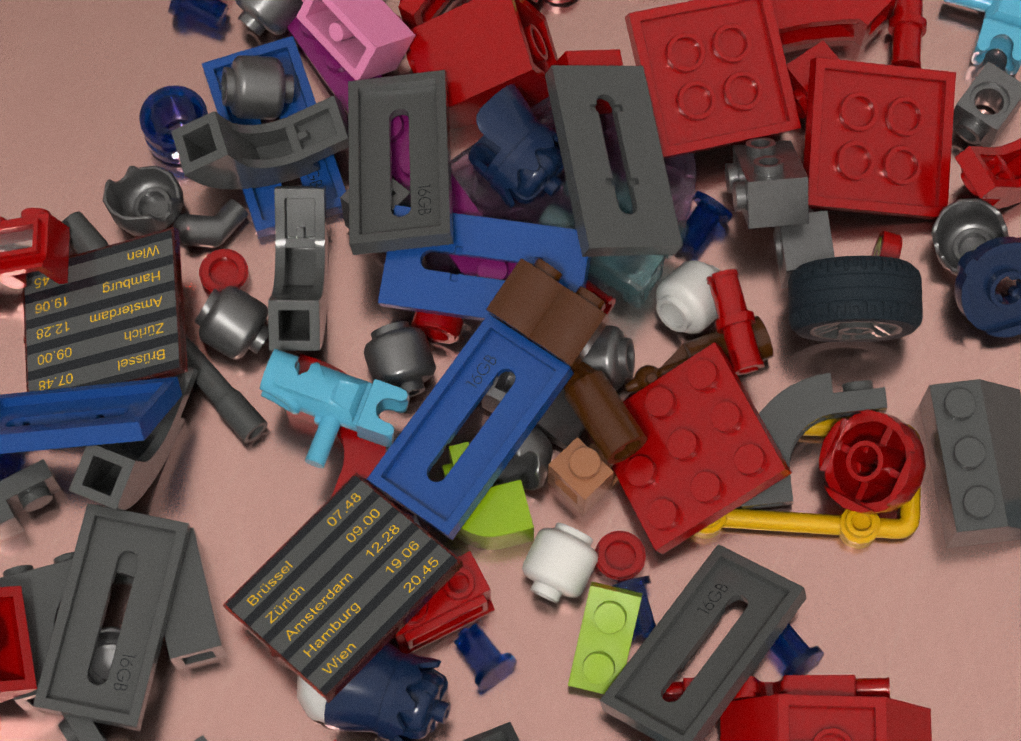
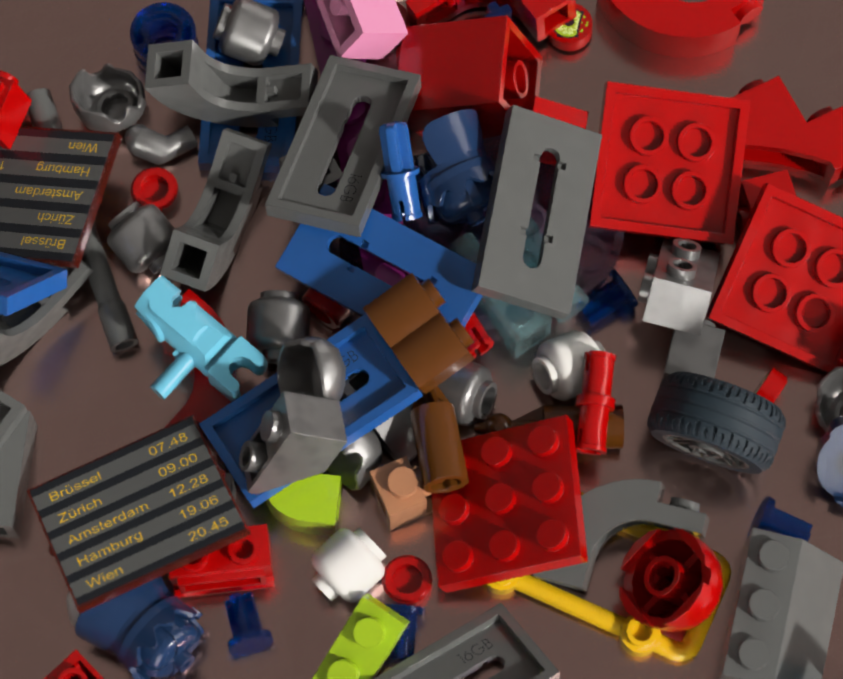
camera: 20 degrees right, 0 degrees up
none -> flat silver slope [239,391,347,494]
none -> flat silver hair [277,337,346,400]
none -> blue axle [379,121,423,222]
none -> clear blue piece [749,496,813,542]

